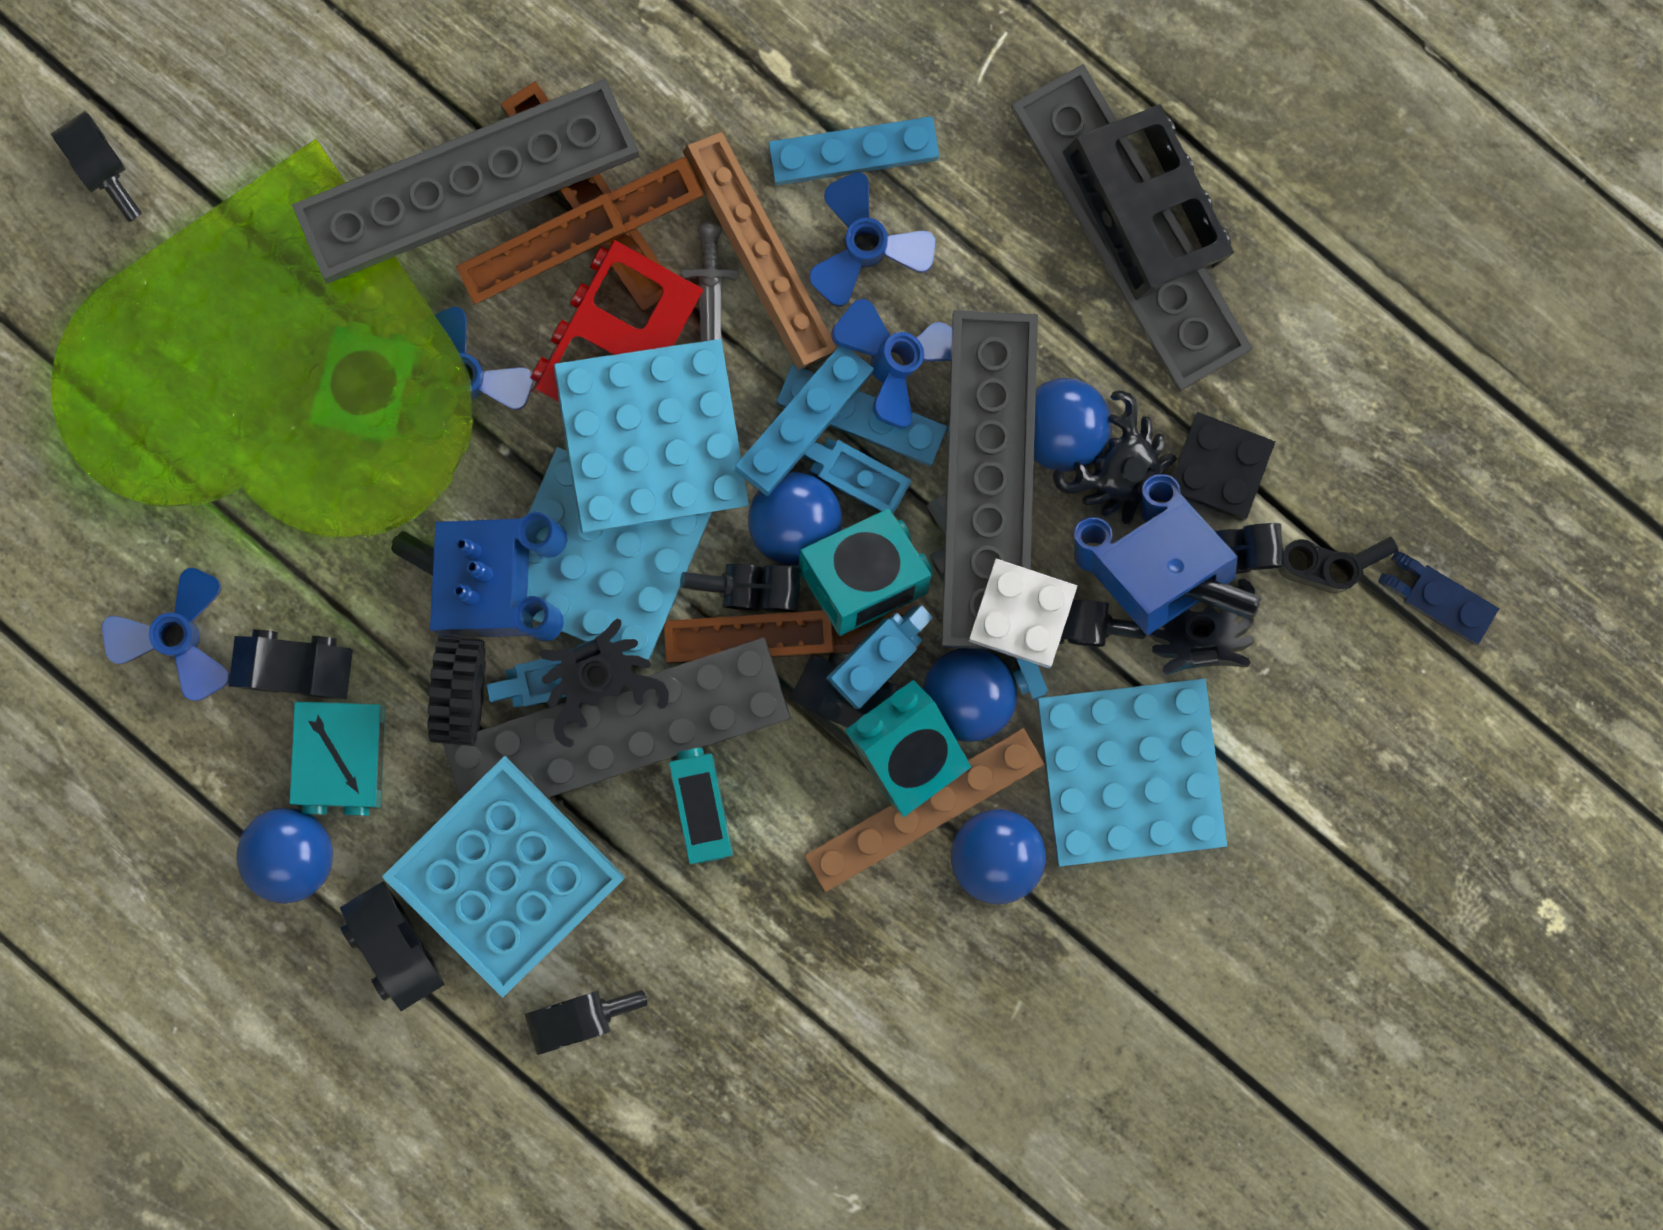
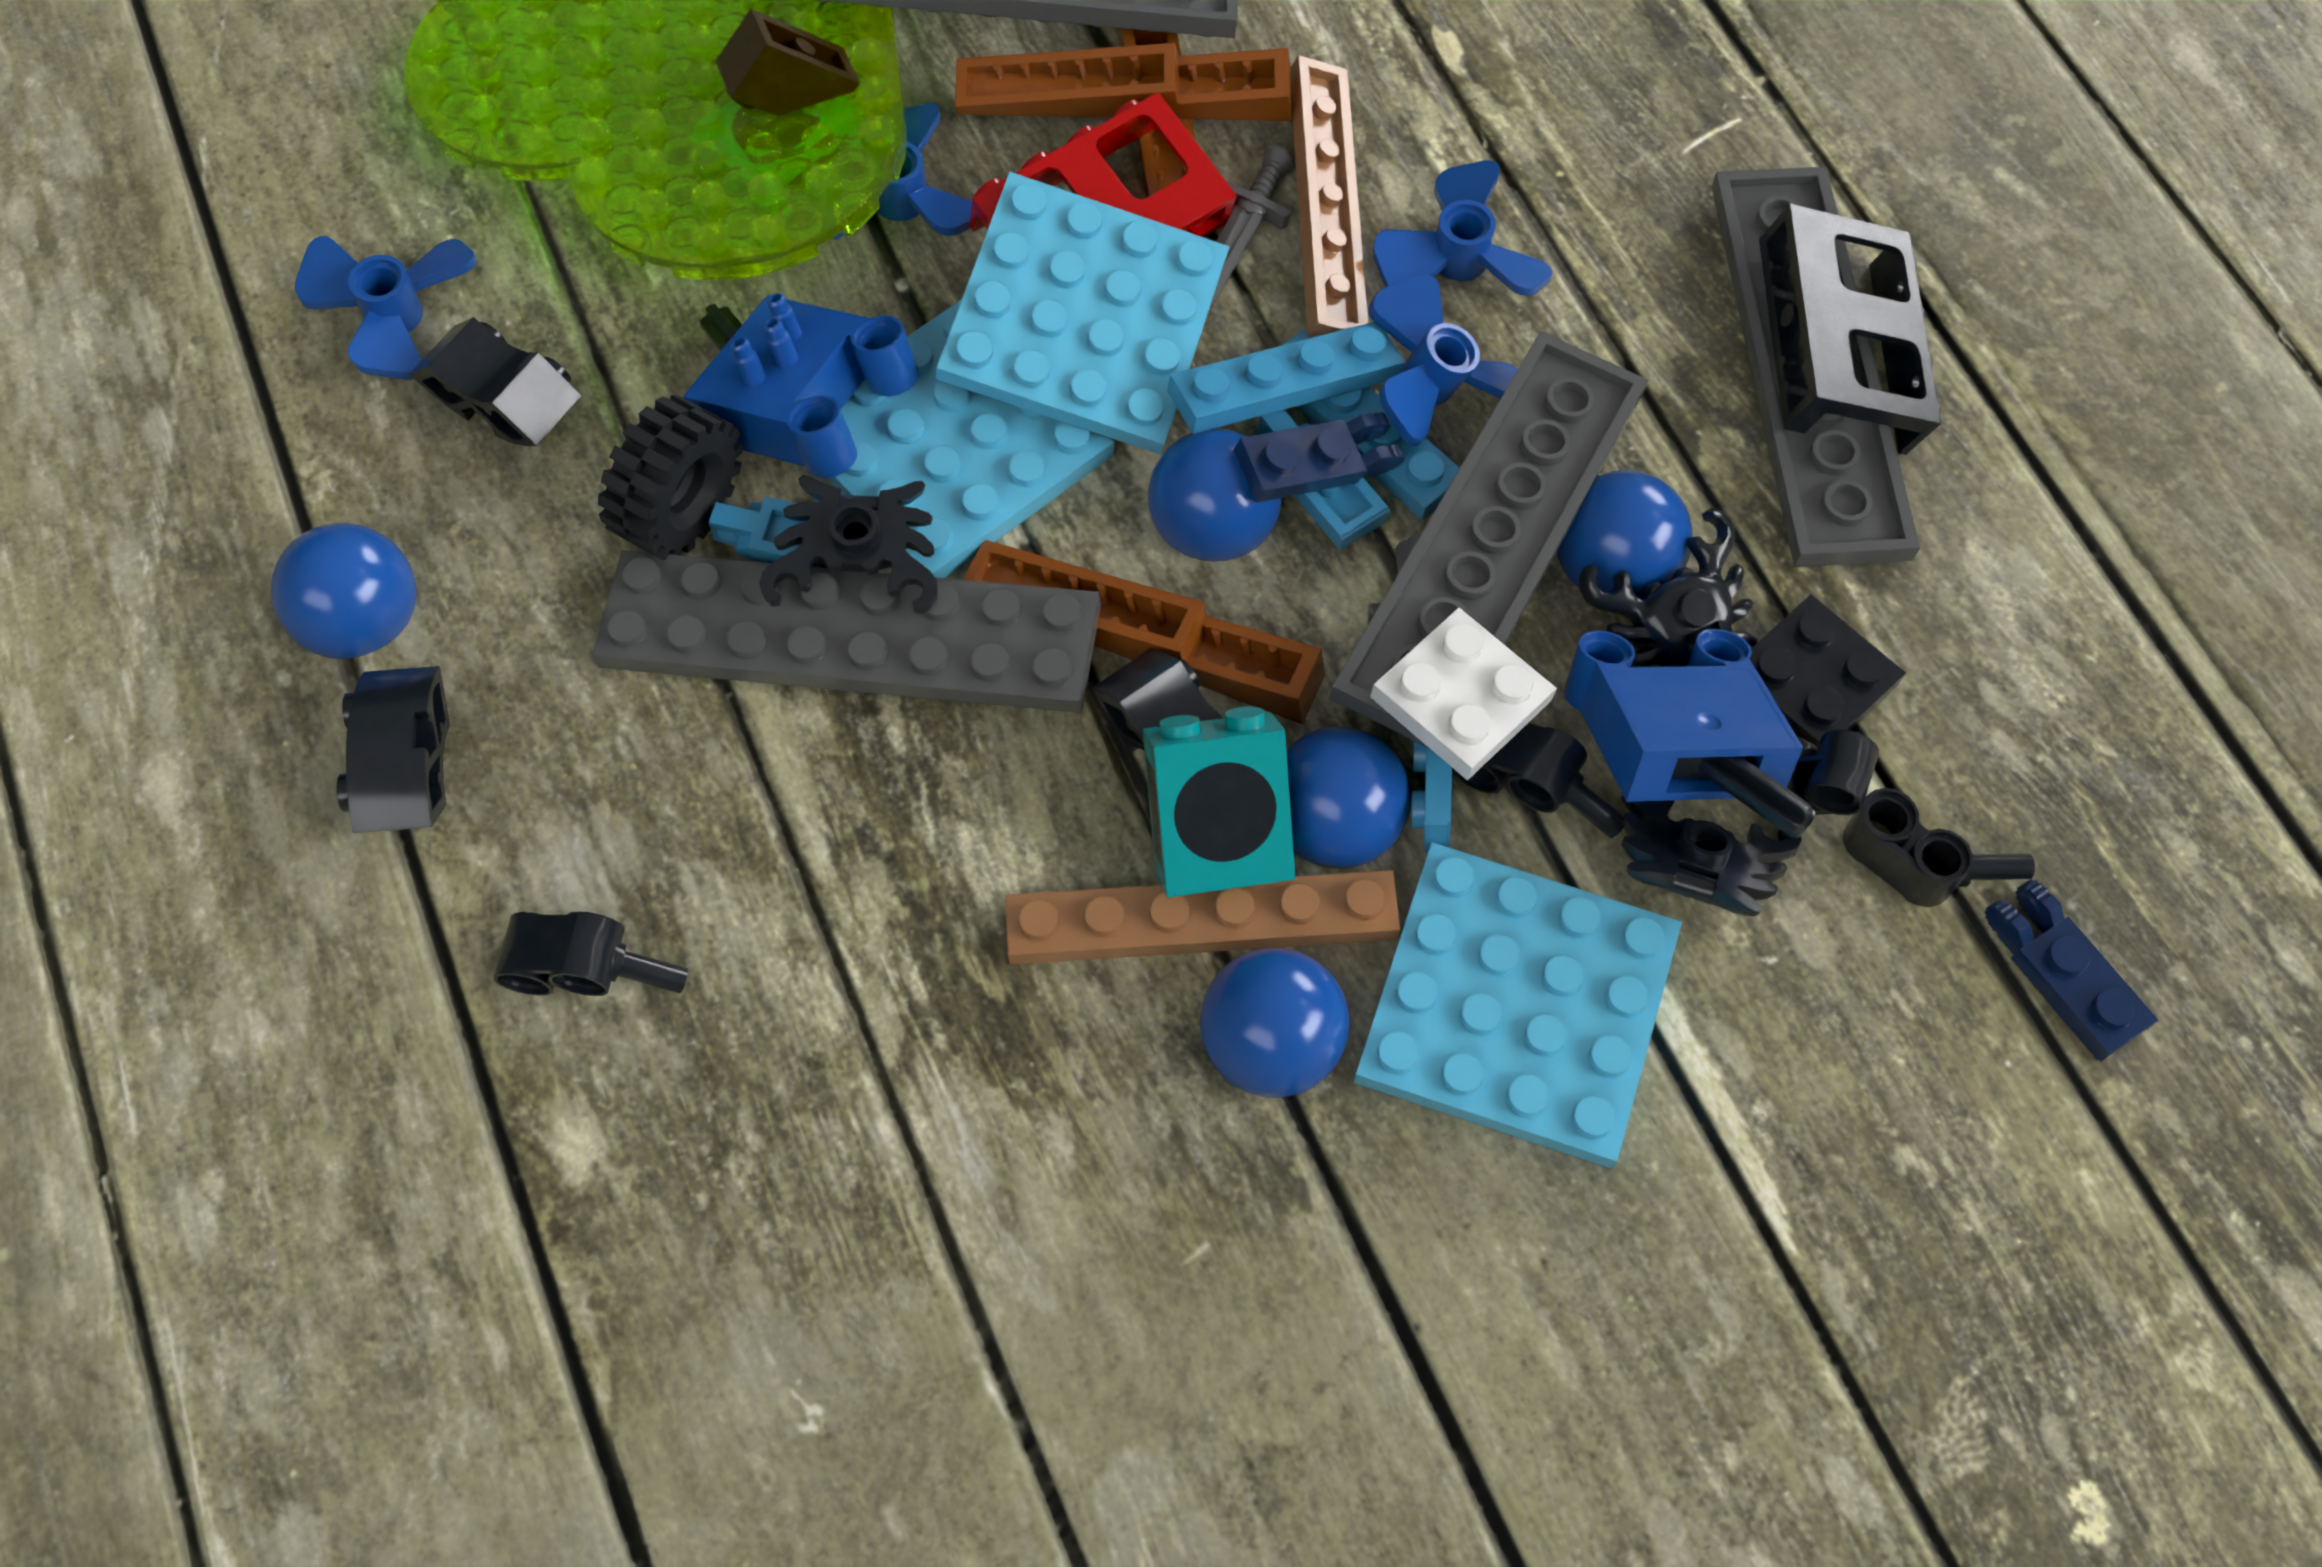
camera: 30 degrees right, 20 degrees down
teal brick [290,702,386,816] -> none
medium azure plate [382,756,625,998] -> none
brick [669,747,734,865] -> none
black beam [680,564,802,612] -> none
dark azure plate [769,116,940,186] -> none
teal brick [798,508,933,636] -> none
dark azure hinge [827,605,933,709] -> none
none -> dark brown slope [715,8,860,116]
none -> dark blue hinge [1234,412,1405,503]

